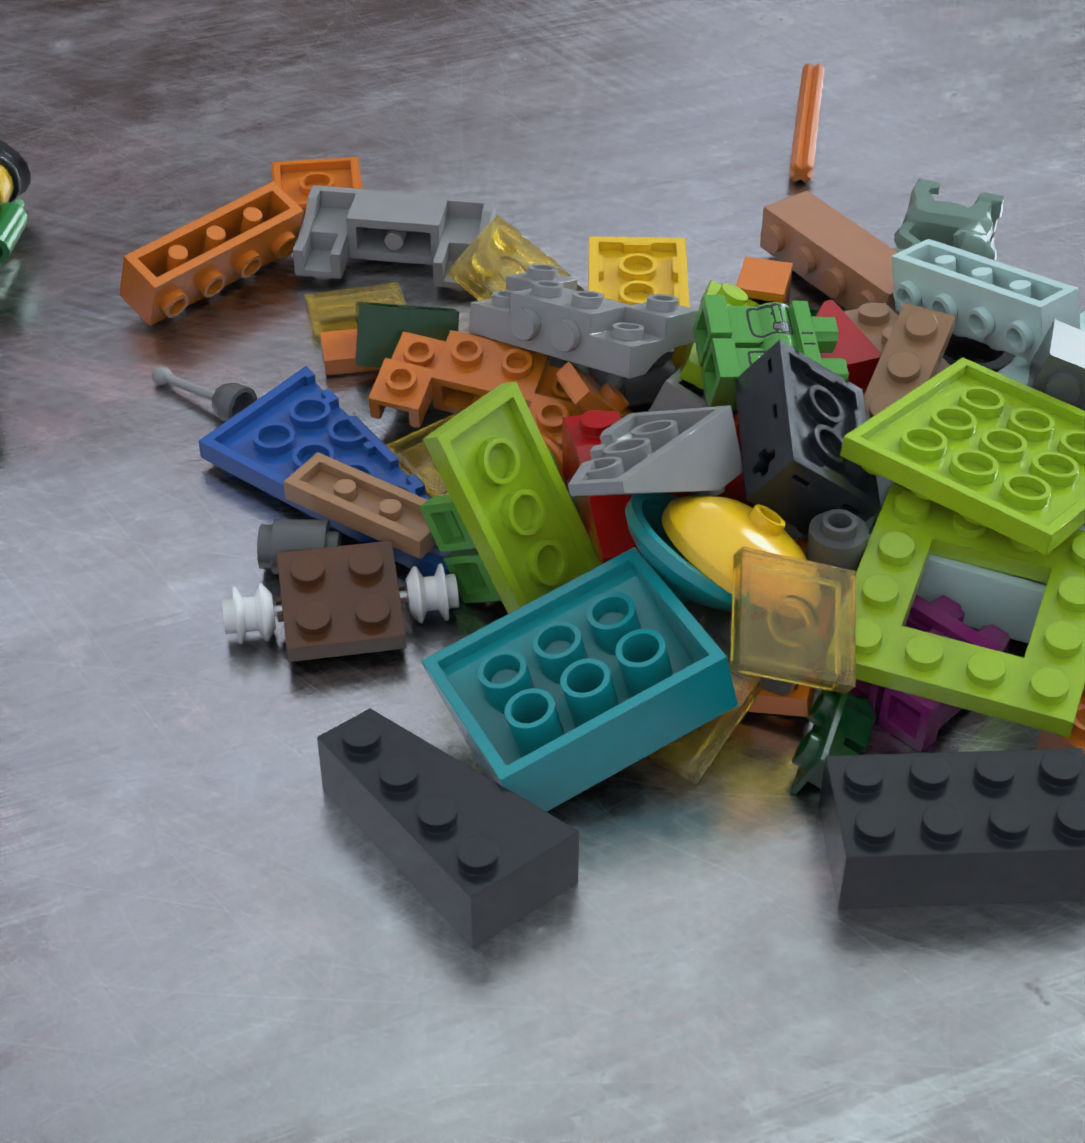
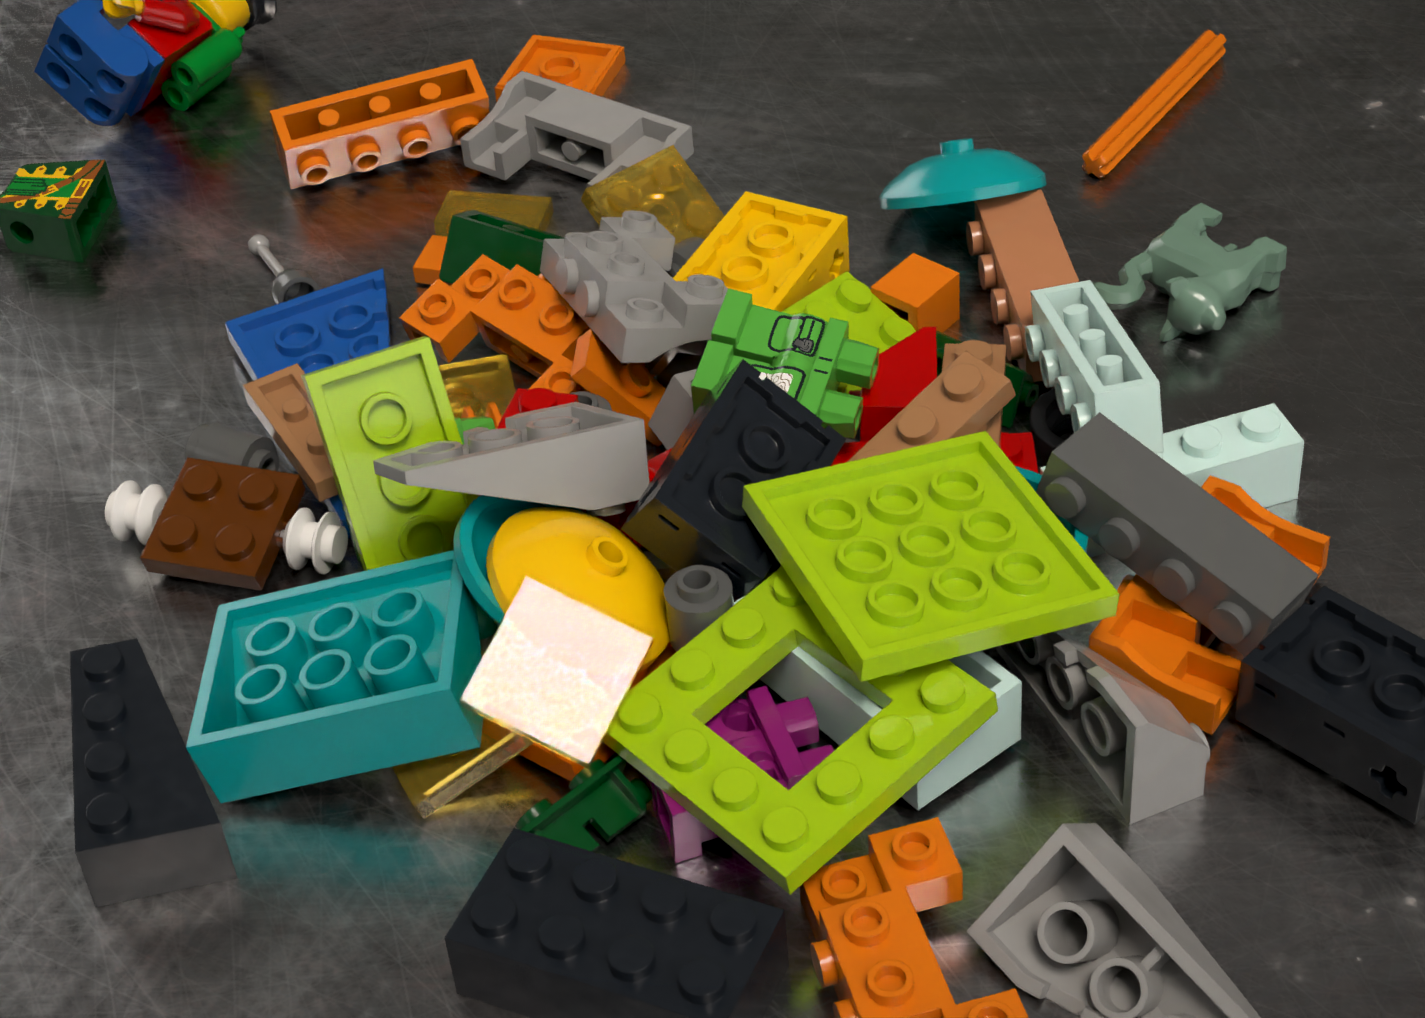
camera: 30 degrees right, 0 degrees up
none -> teal dish [879,138,1047,209]

